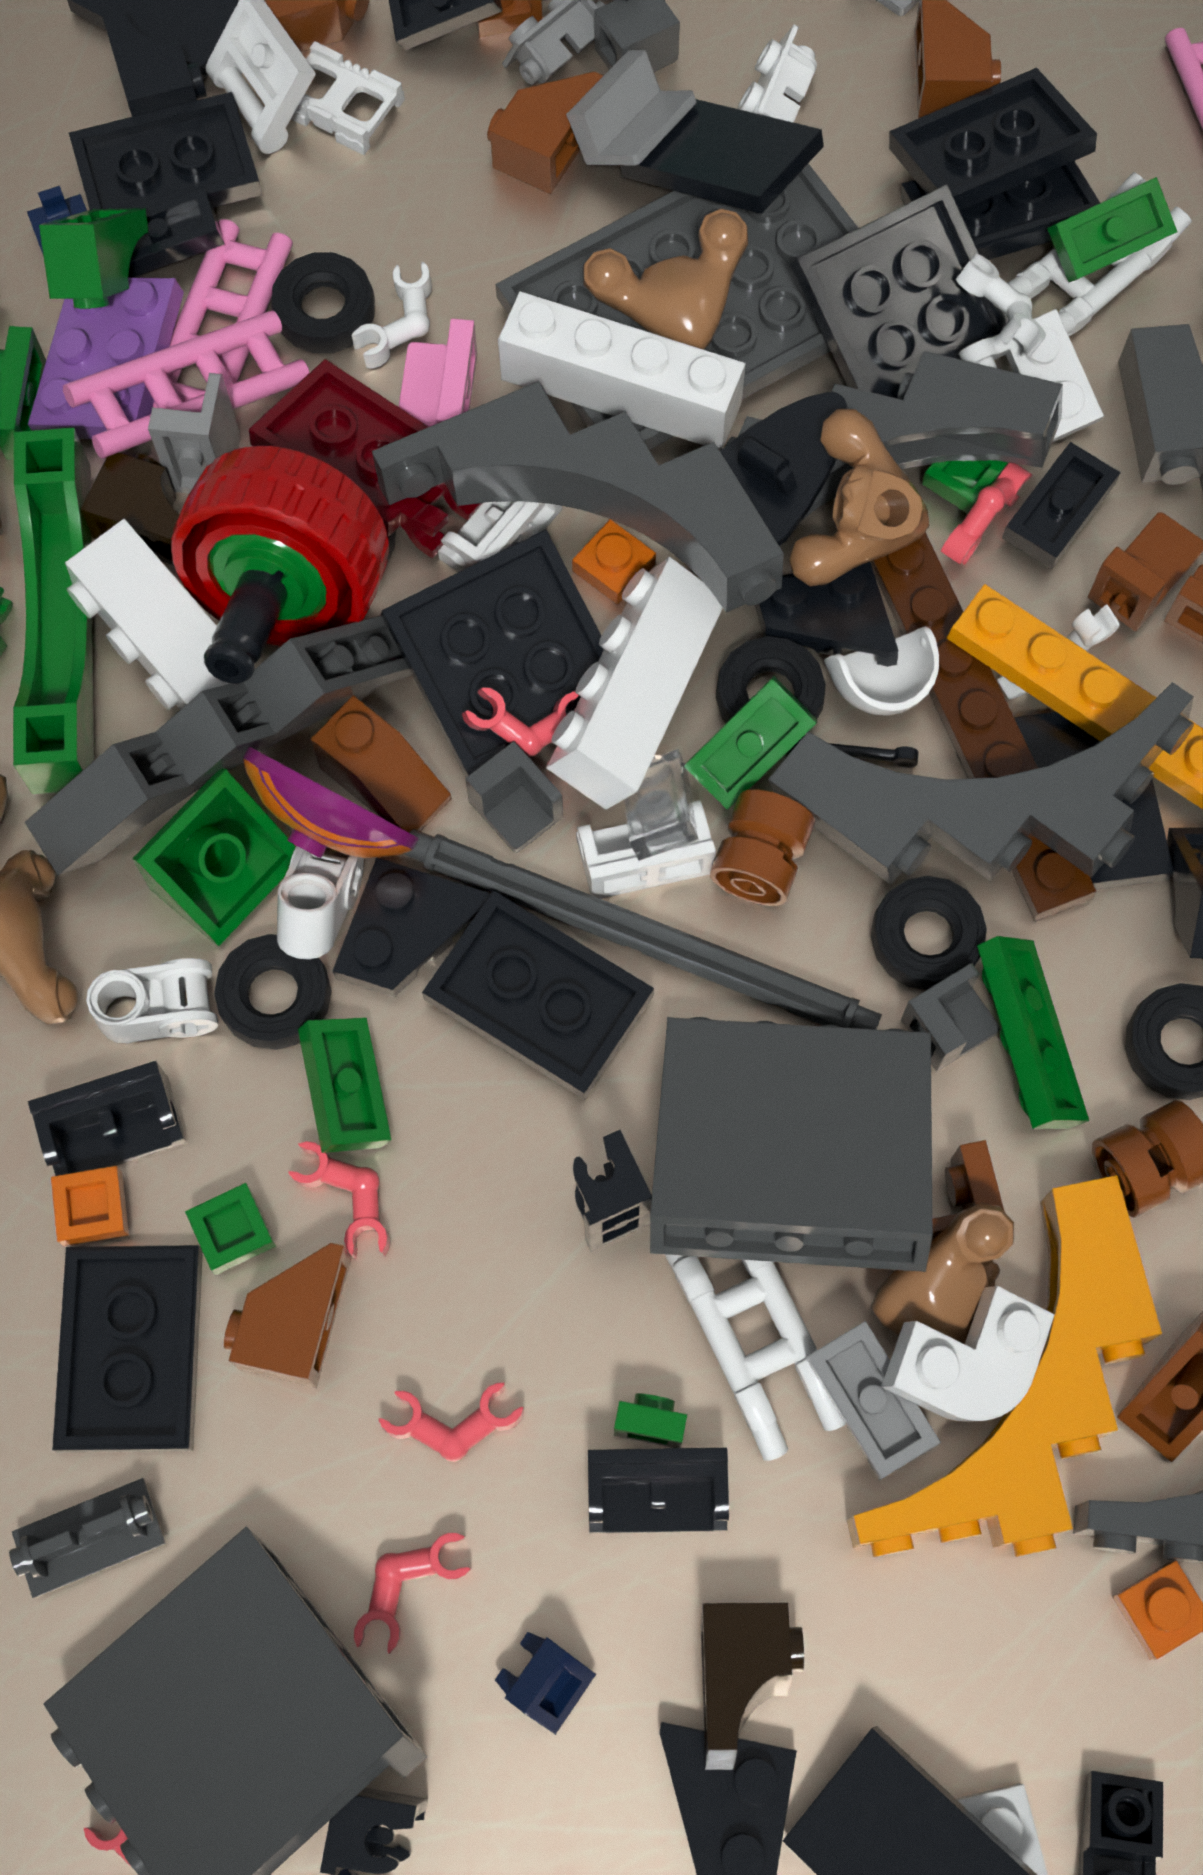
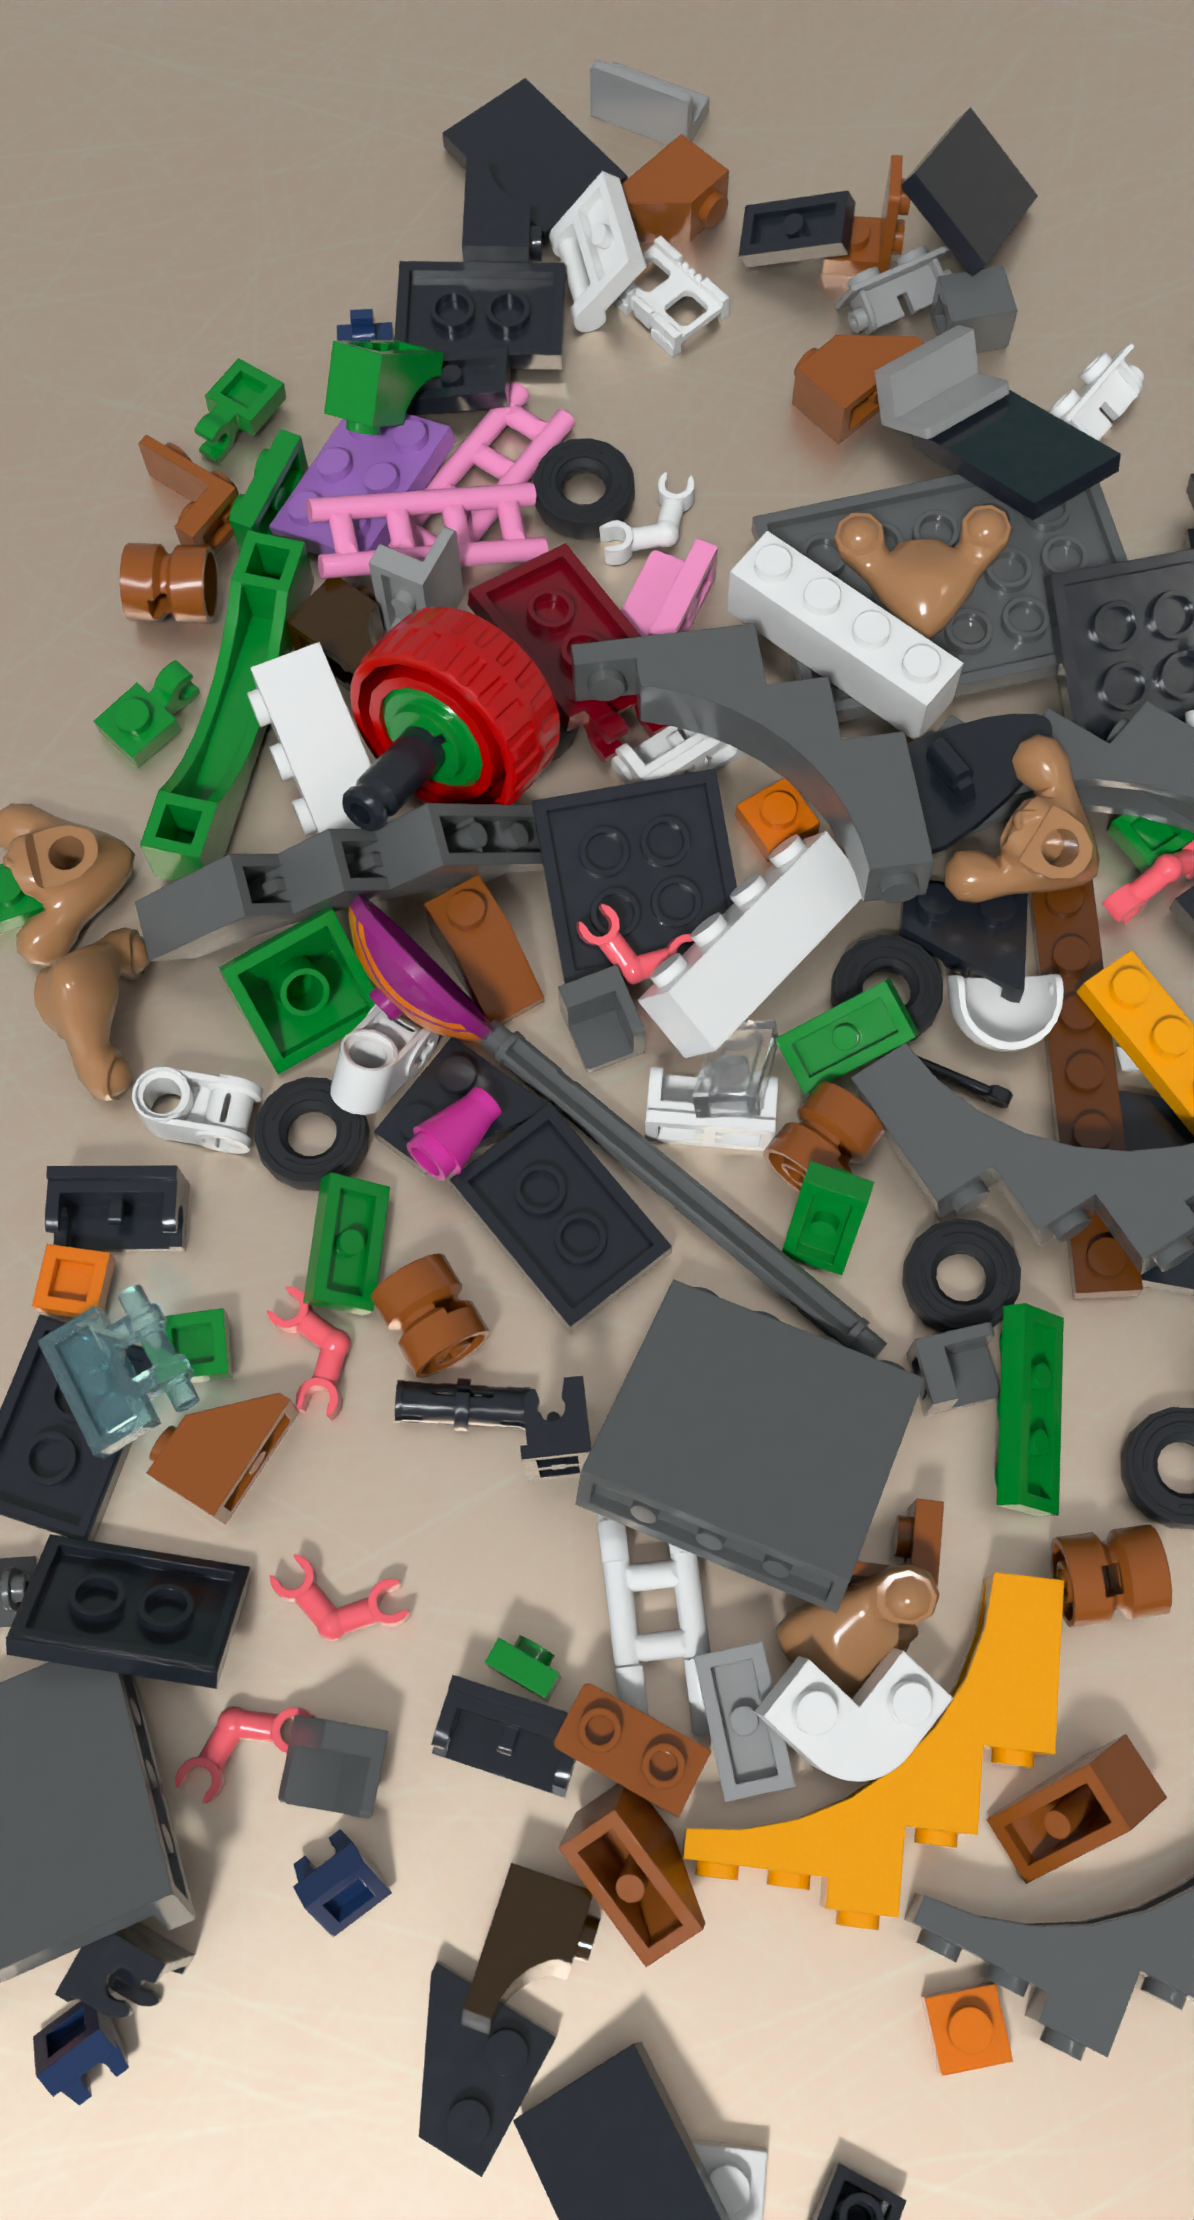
camera: 20 degrees right, 0 degrees up
none -> black tile [6,1534,250,1689]
none -> clear light blue plate [37,1285,200,1459]
none -> dark grey panel [278,1715,388,1819]
none -> dark orange wheel [371,1253,490,1378]
none -> black pin [394,1378,531,1432]
none -> dark pink cone [407,1087,501,1181]
none -> dark orange bracket [554,1683,712,1818]
none -> dark orange slope [558,1784,705,1967]
none -> green plate [782,1161,875,1276]

